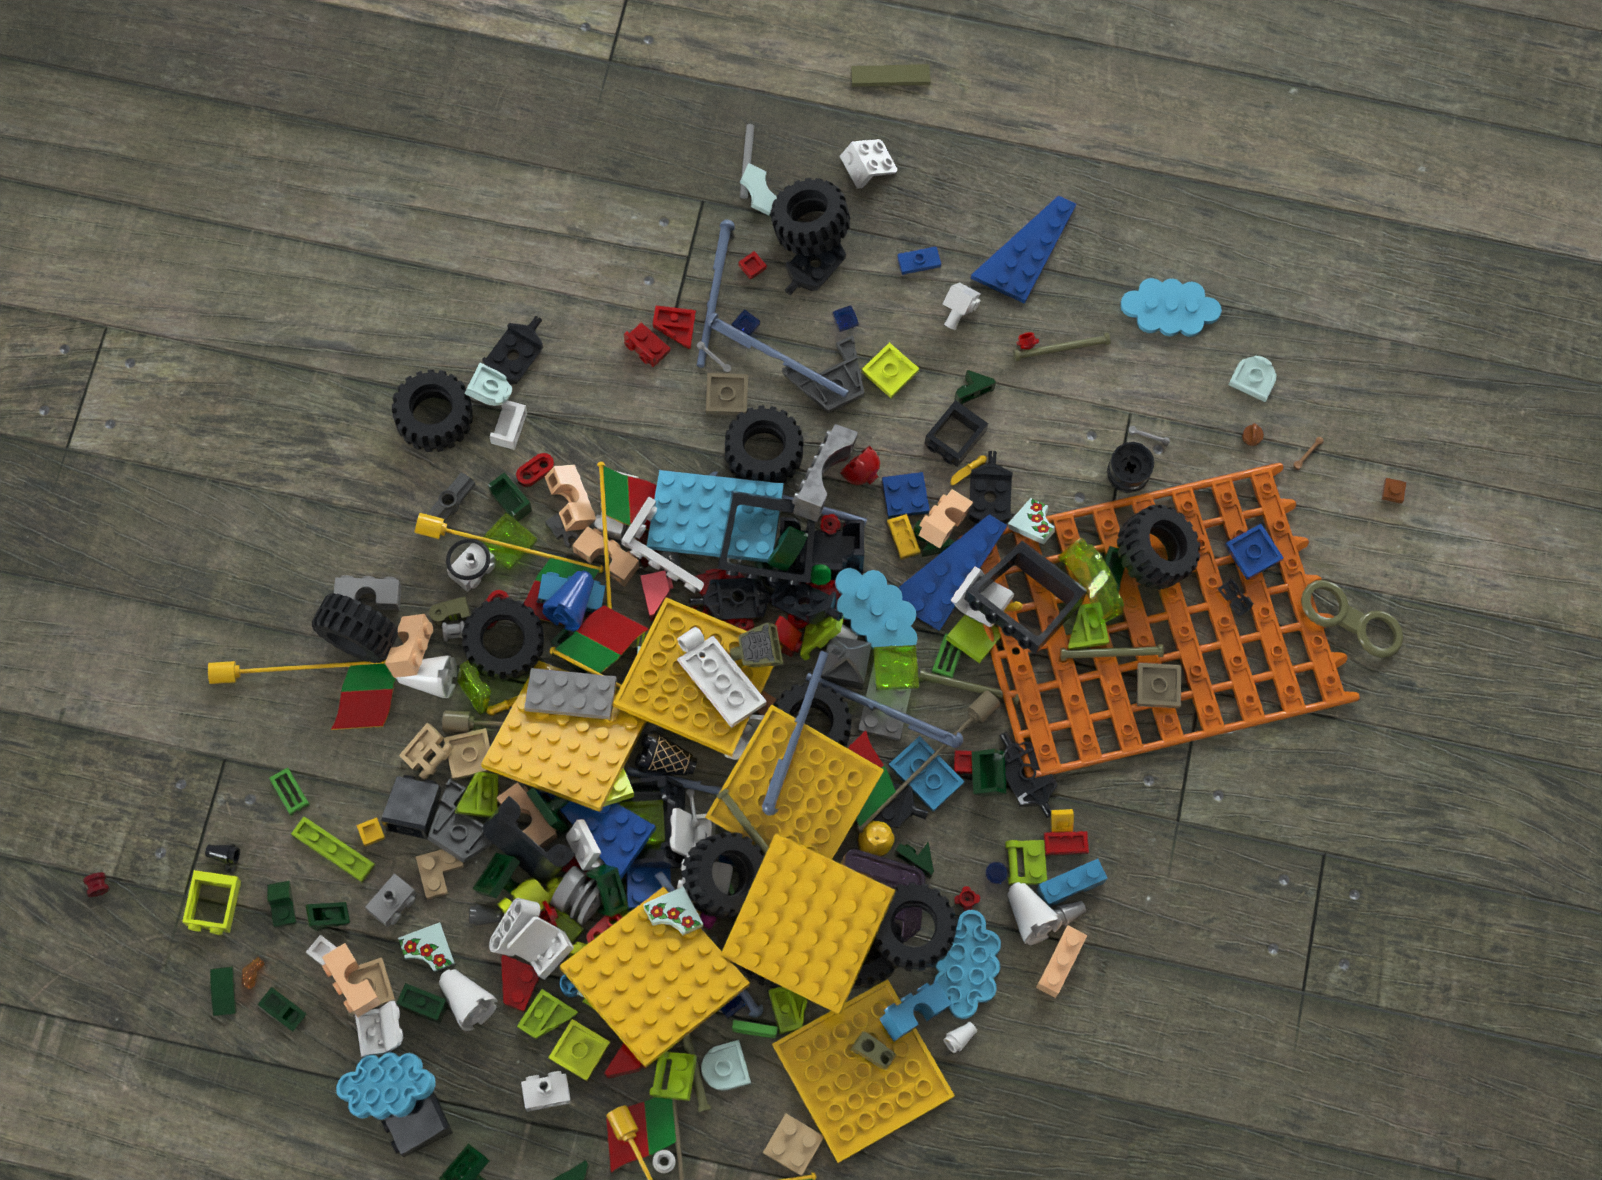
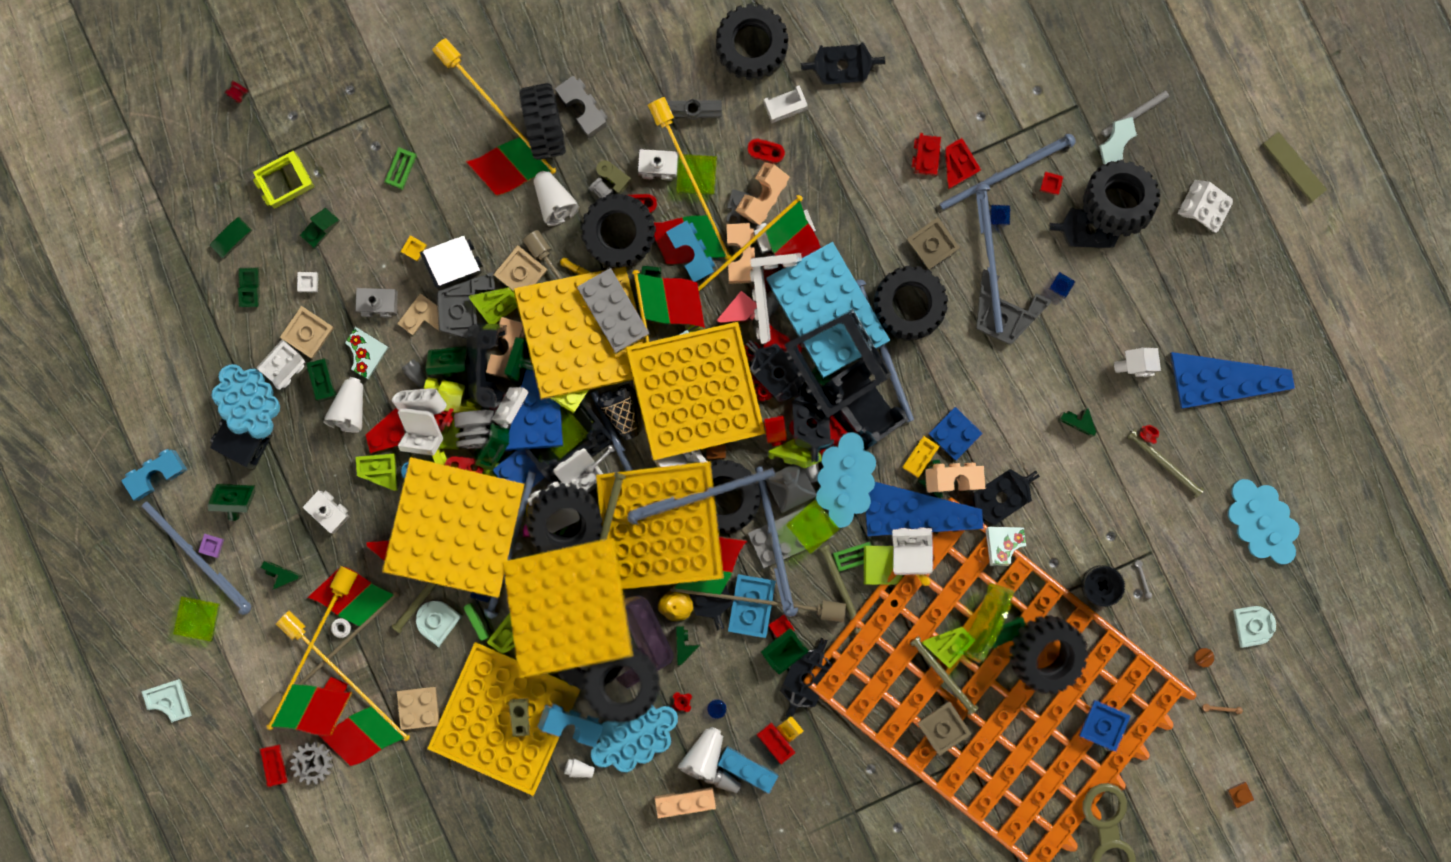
camera: 55 degrees right, 15 degrees up
black cone [205,844,240,866] -> none
clear orange arm [241,956,265,989] -> none
lime tile [291,817,375,883] -> none
dark green slope [306,902,350,931] -> none
light nougat arch [322,943,381,1018] -> none
light nougat arch [385,614,433,678] -> none
tan plate [399,723,454,780] -> none
black tyre [446,538,490,580] -> none
clear neon green plate [457,660,491,715] -> none
light aqua tile [465,363,512,406] -> none
dark green panel [488,472,532,523] -> none
blue cone [542,570,594,631] -> none
neon yellow plate [548,1019,610,1081] -> none
light aqua tile [643,887,703,935] -> none
lime plate [649,1051,697,1101] -> none
white hinge [677,627,767,728] -> none
light grey hinge [697,341,731,373] -> none
torso [730,622,783,667] -> none
dark green slope [768,526,808,572] -> none
flat silver arch [792,424,858,522] -> none
green tile [810,564,831,585] -> none
red plate [820,514,841,534] -> none
red cylinder [840,445,881,486] -> none
neon yellow plate [861,342,919,398] -> none
blue plate [897,246,941,275] -> none
black window [924,400,988,467] -> none
yellow piece [950,455,987,486] -> none
black windscreen [964,541,1087,655] -> none
lime plate [1005,840,1047,886] -> none
black piece [1217,578,1254,617] -> none

